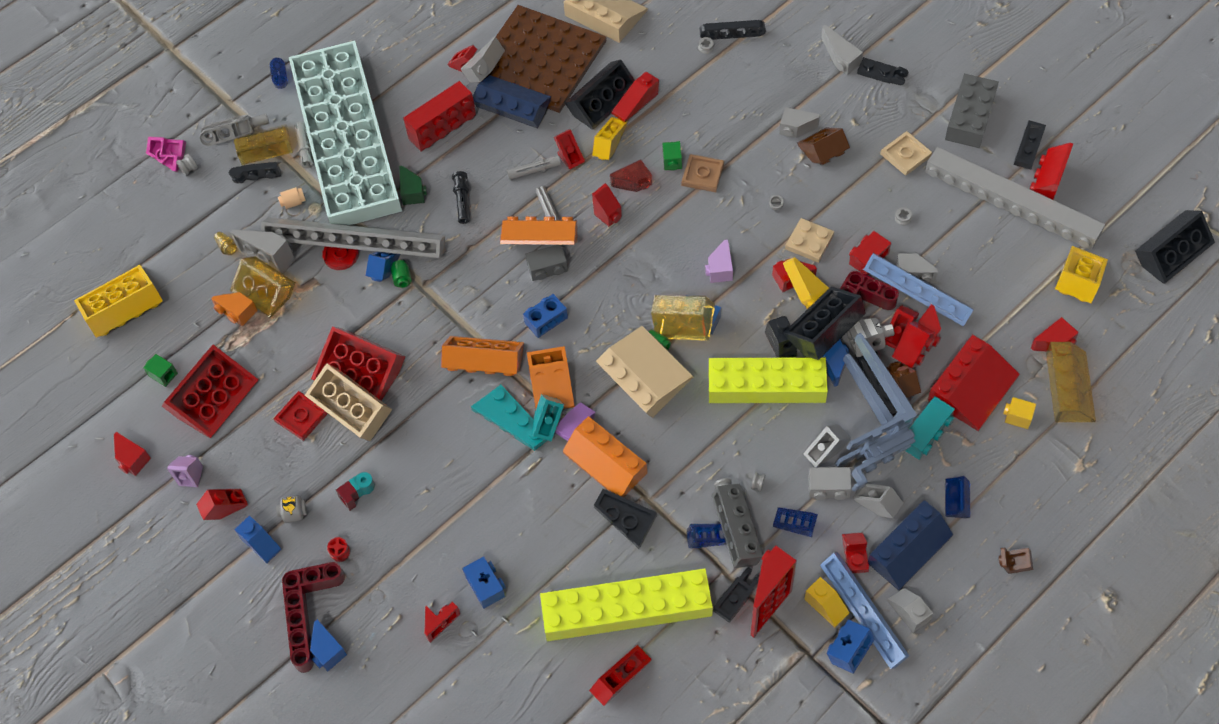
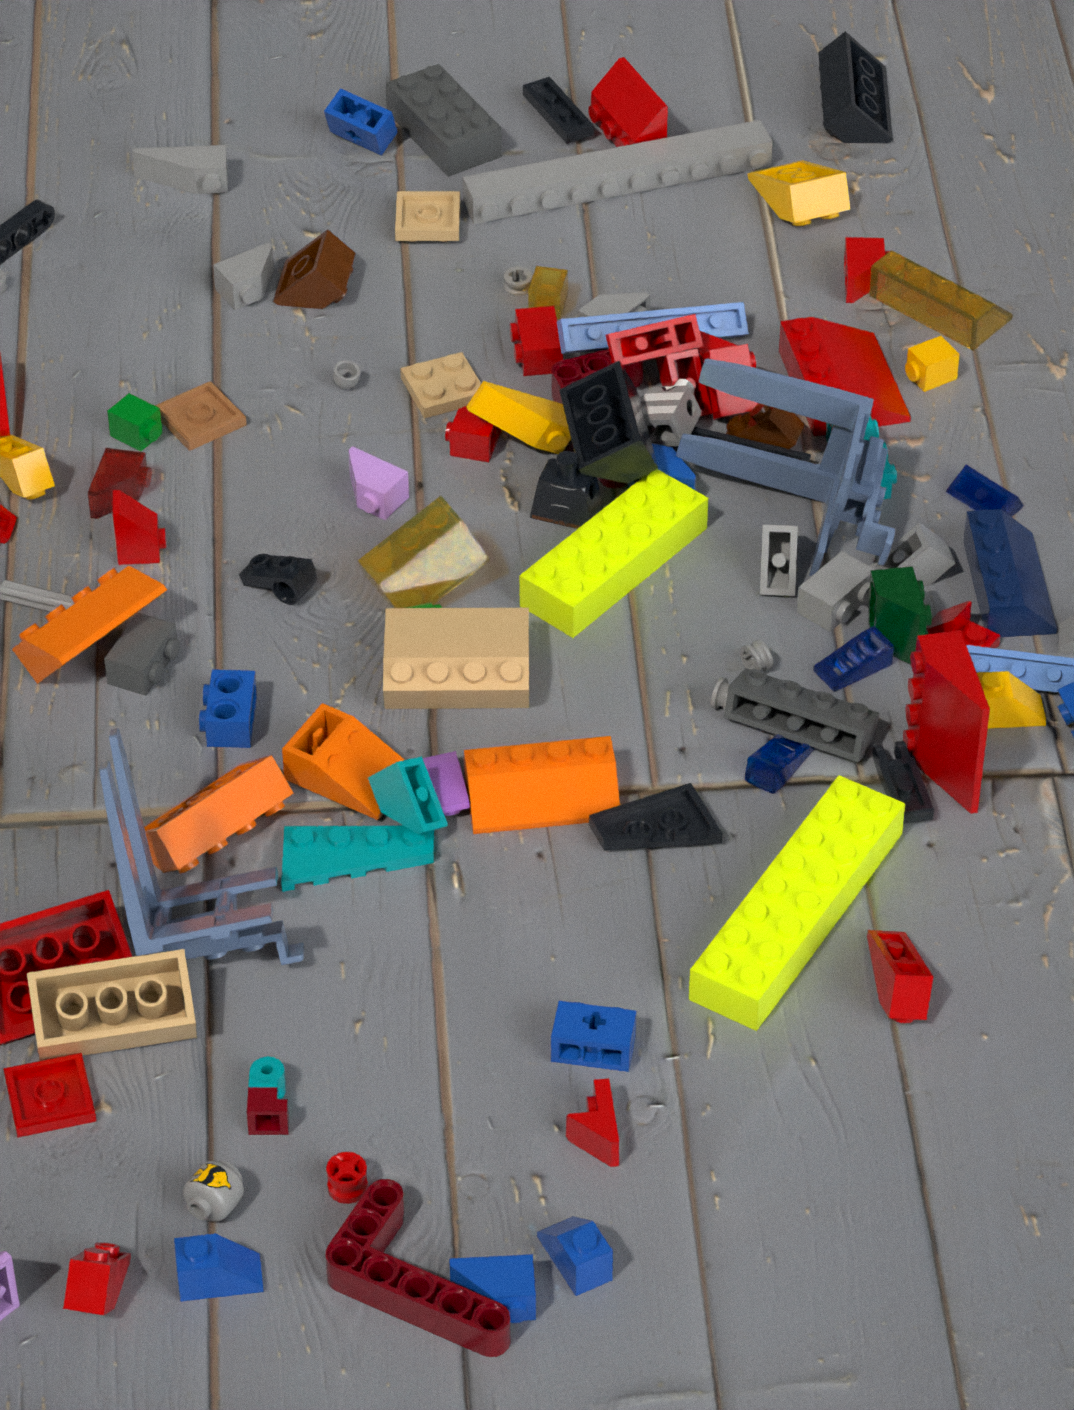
camera: 55 degrees left, 15 degrees down
black hinge [857,57,909,86] -> none
none -> sand blue piece [99,728,305,965]
none -> black plate [239,553,317,605]
none -> blue brick [324,88,398,156]
none -> clear yellow brick [528,266,568,319]
none -> blue slope [537,1216,613,1296]
none -> slope [605,314,703,366]
none -> dark green slope [868,566,932,665]

